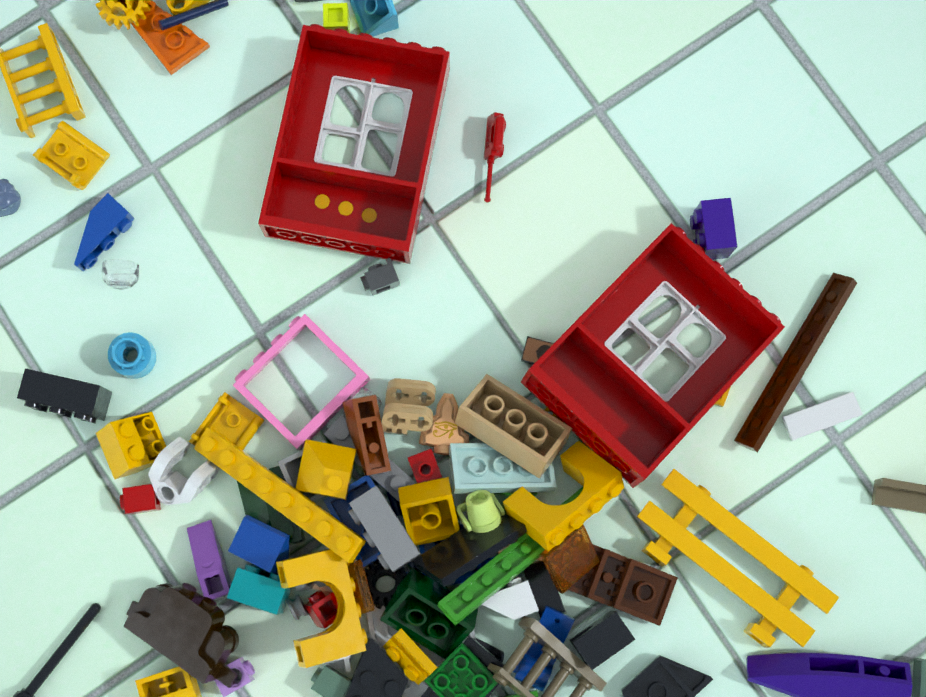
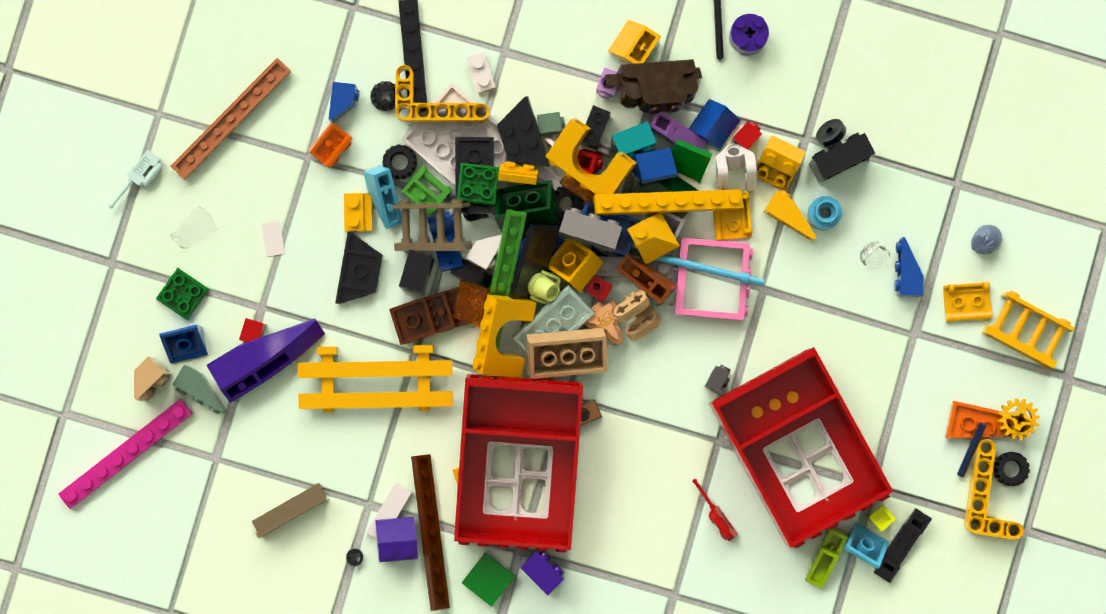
camera: 140 degrees right, 5 degrees up
none -> black bush [346,549,363,566]
none -> dark purple slope [375,517,418,562]
none -> green tile [461,552,515,607]
none -> black brick [580,105,611,151]
none -> medium azure bar [655,255,764,287]
none -> green tile [672,139,712,182]
none -> blue slope [688,99,740,151]
none -> dark purple brick [729,14,769,56]
none -> yellow slope [763,190,816,242]
none -> lime slope [805,527,848,589]
none -> black piece [816,119,846,147]

